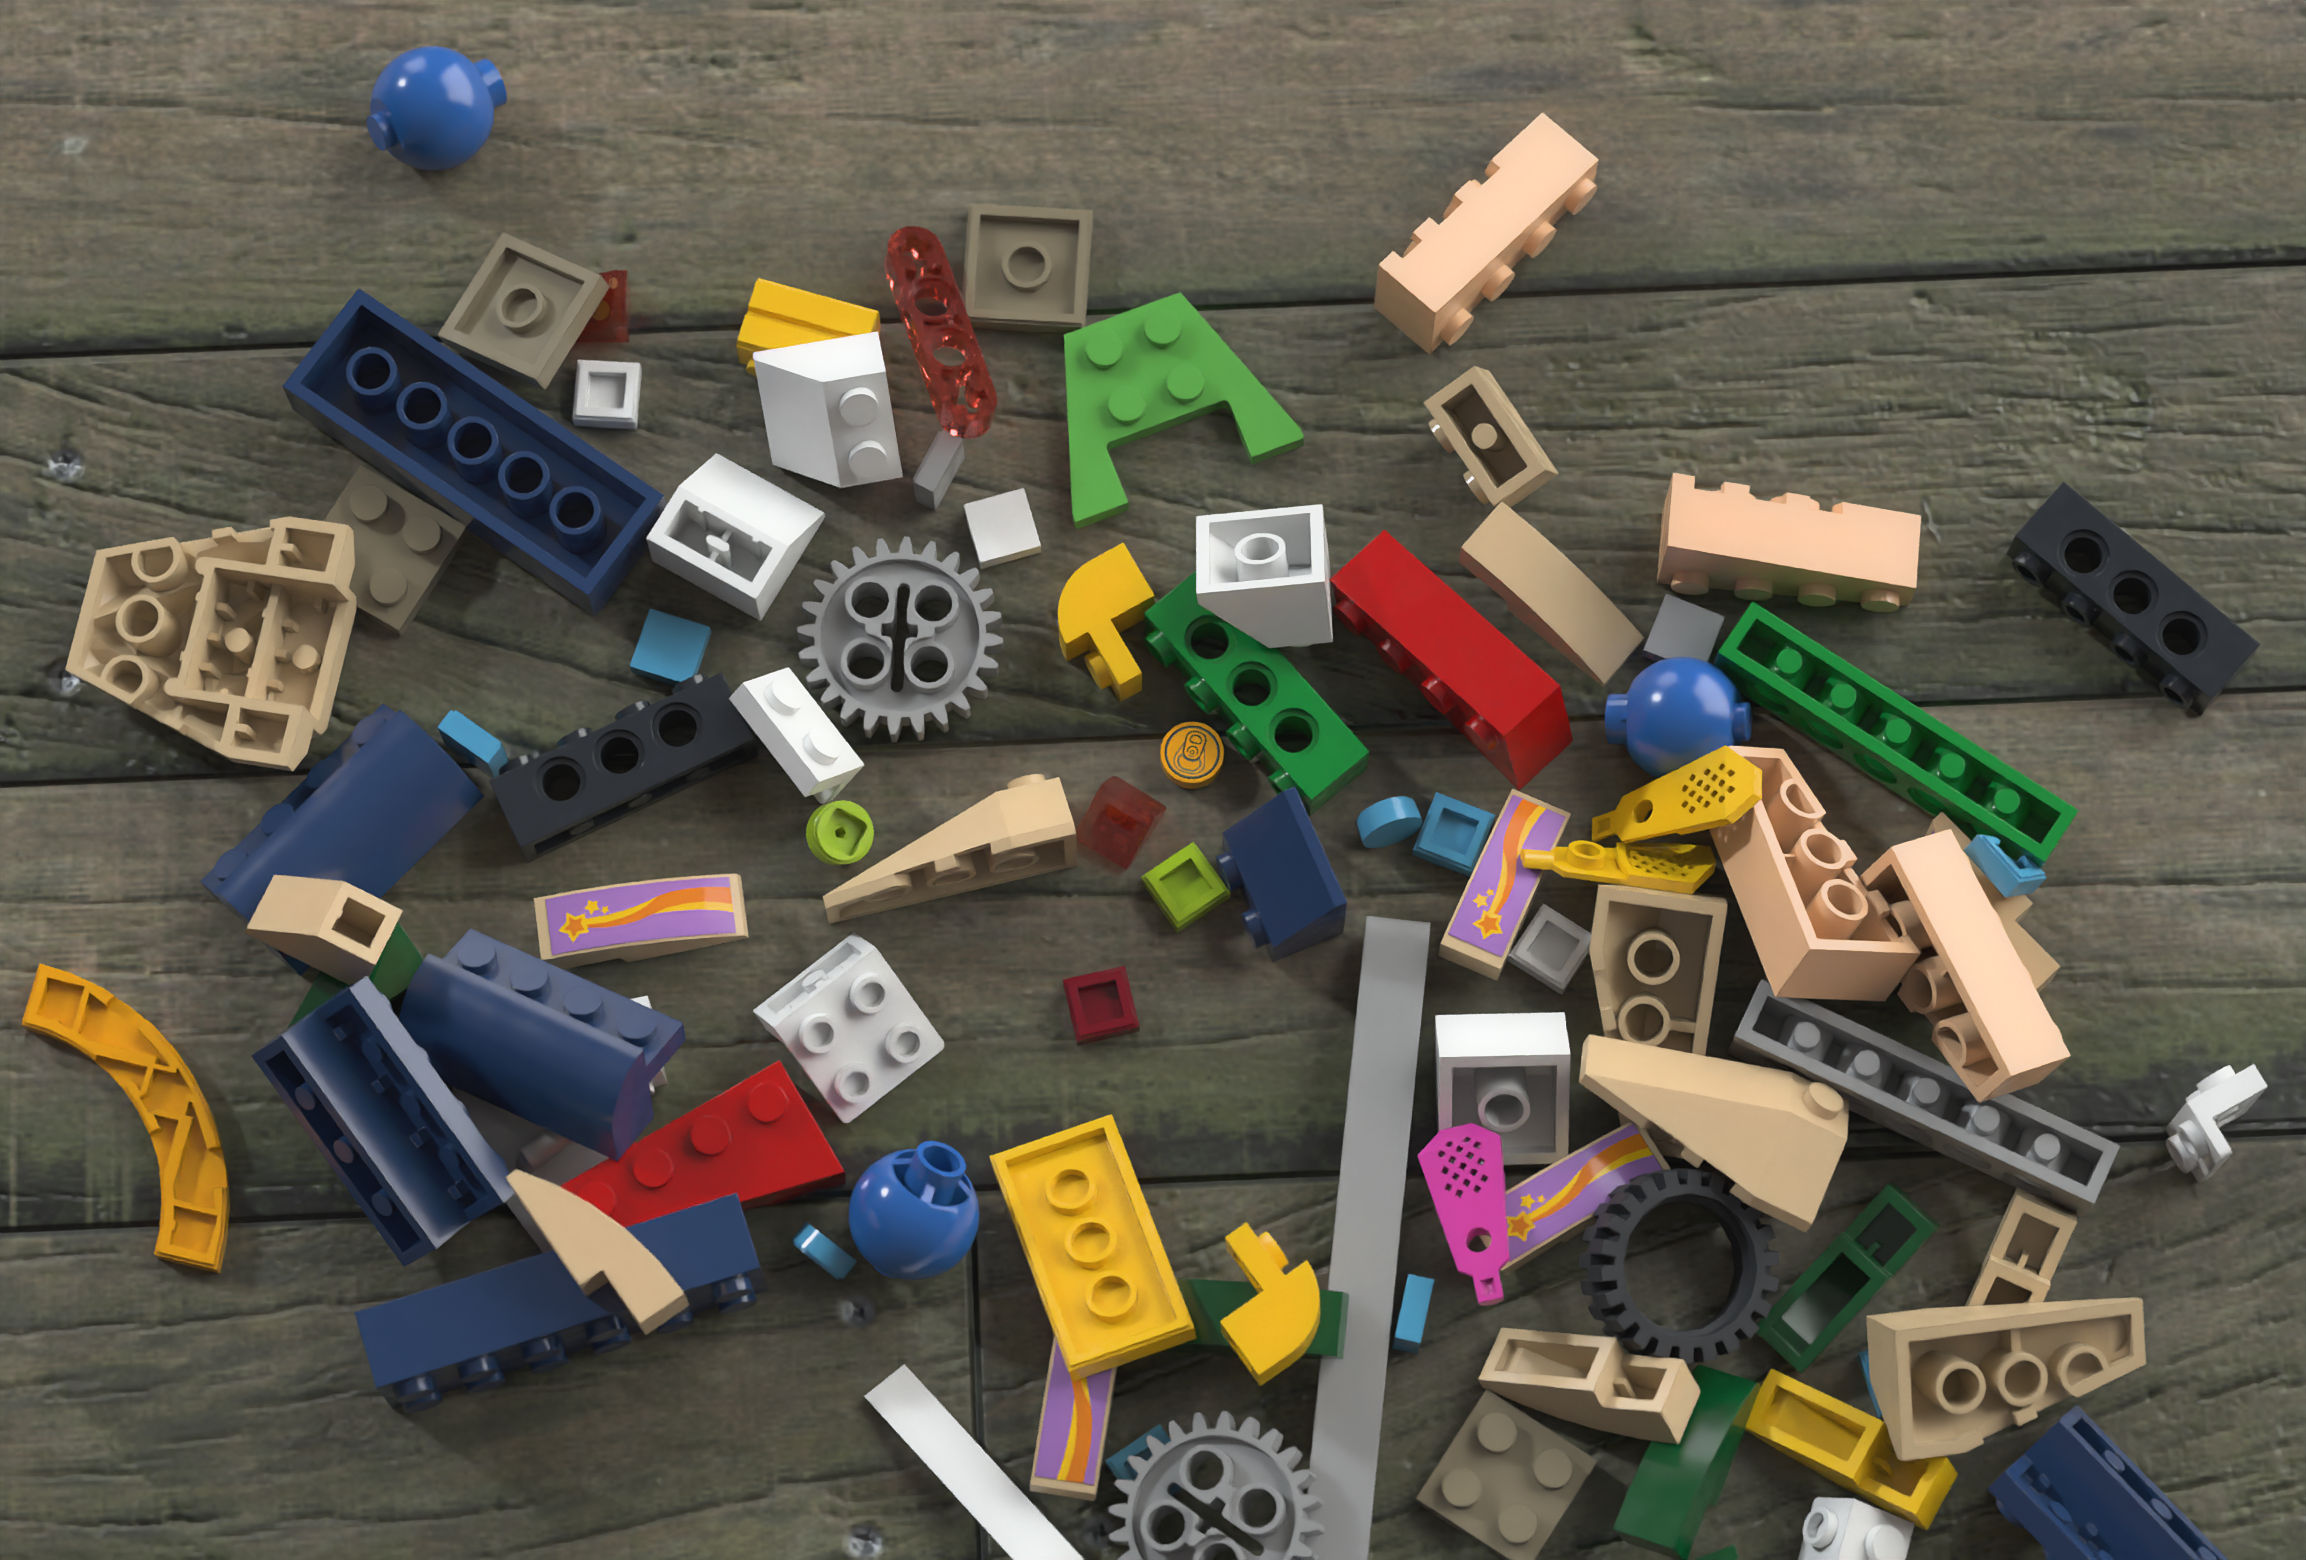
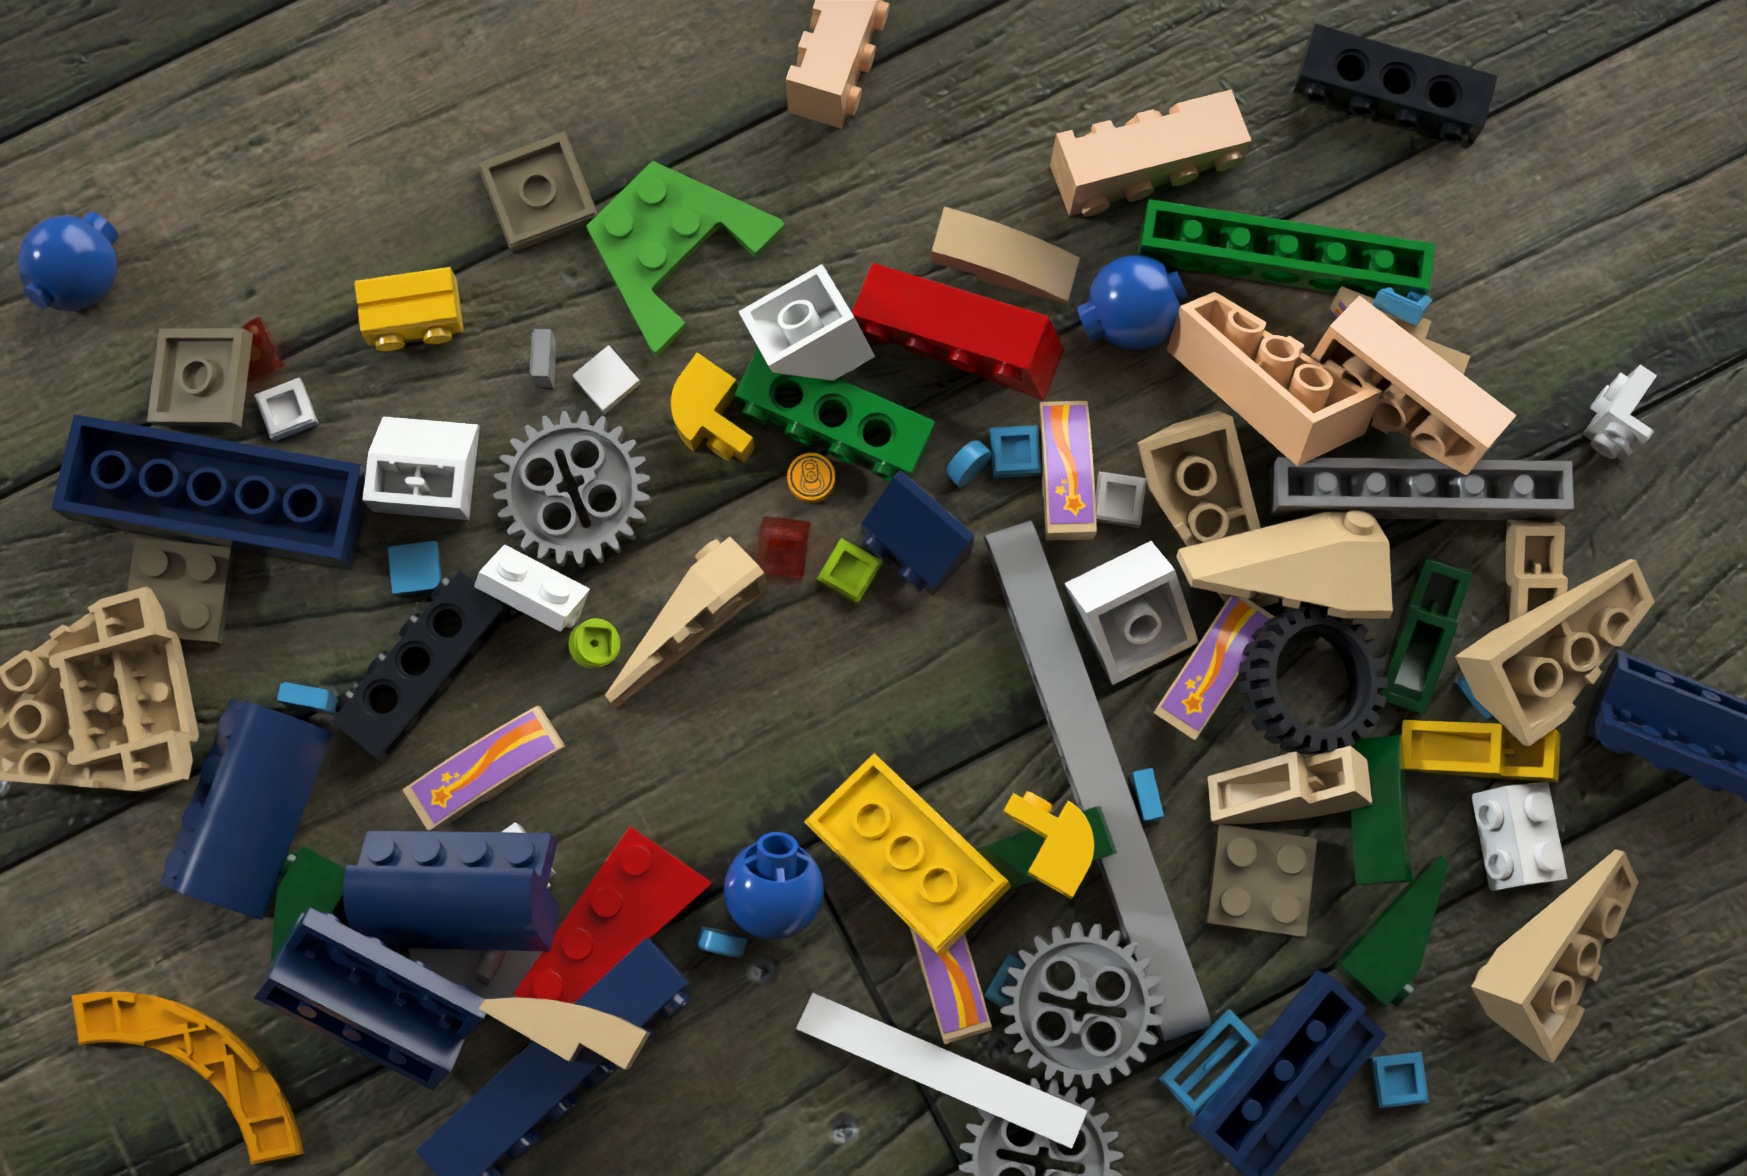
camera: 25 degrees left, 5 degrees up
tan slope [245,875,403,985] -> none
white slope [753,332,903,488] -> none
white bracket [753,932,944,1123] -> none
clear red beam [884,226,997,439] -> none
dark red tile [1062,966,1140,1046] -> none
dark pink piece [1417,1123,1510,1306] -> none
tan brick [1424,366,1559,508] -> none
yellow piece [1520,840,1716,895] -> none
yellow piece [1592,745,1762,843] -> none
light grey tile [1642,594,1725,662] -> none

